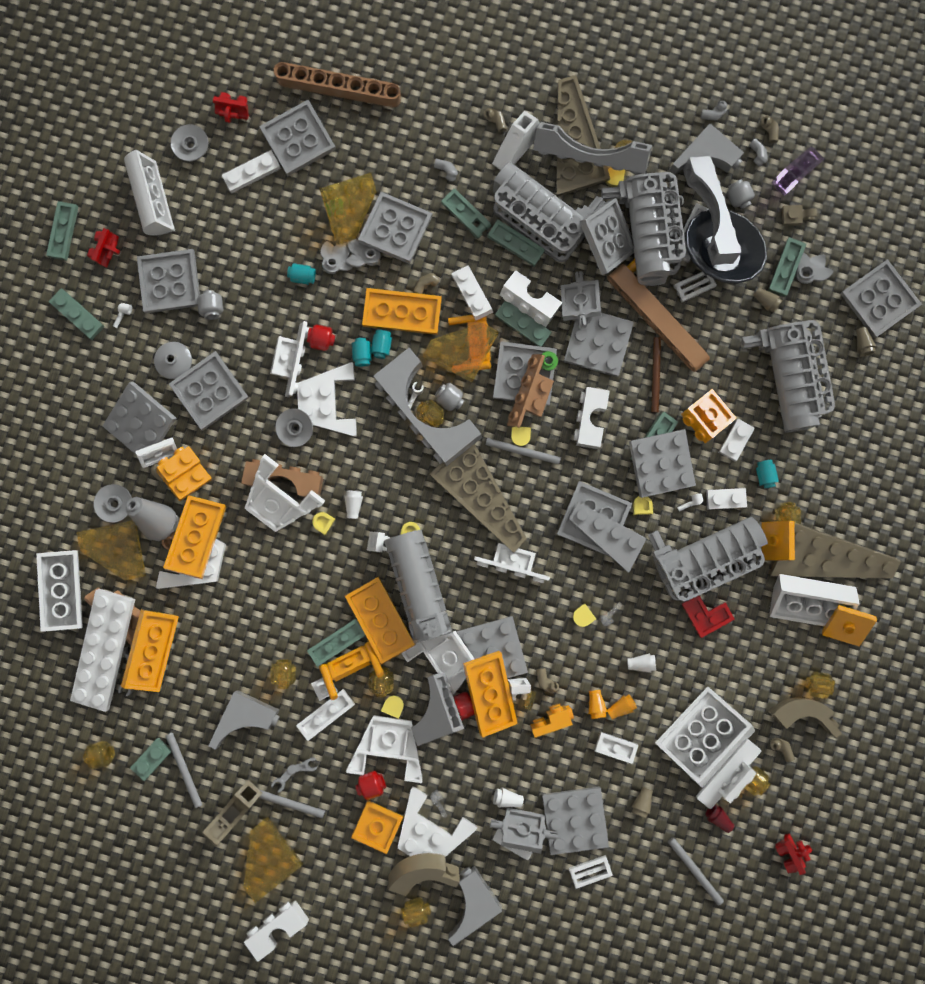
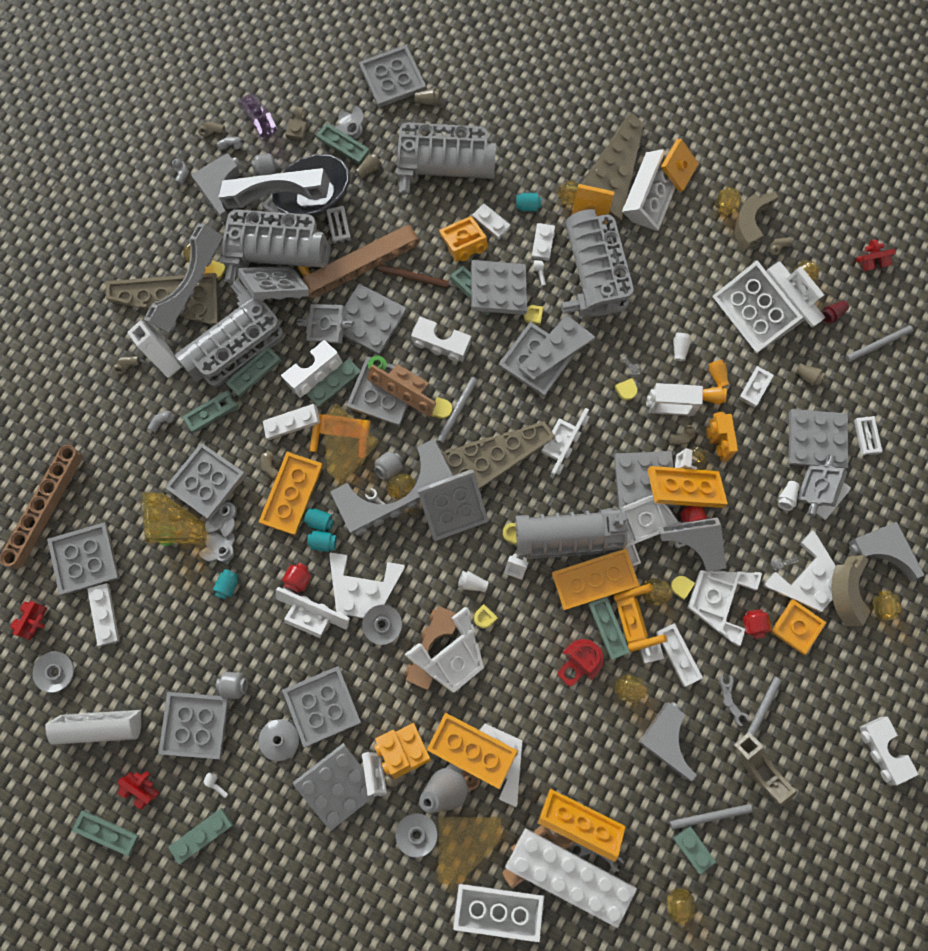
camera: 80 degrees left, 10 degrees down
clear yellow plate [243,817,303,903] -> none
red plate [681,595,735,638] -> none
none -> light grey plate [417,469,489,541]
none -> red container [558,639,604,686]
none -> white window [646,383,703,416]

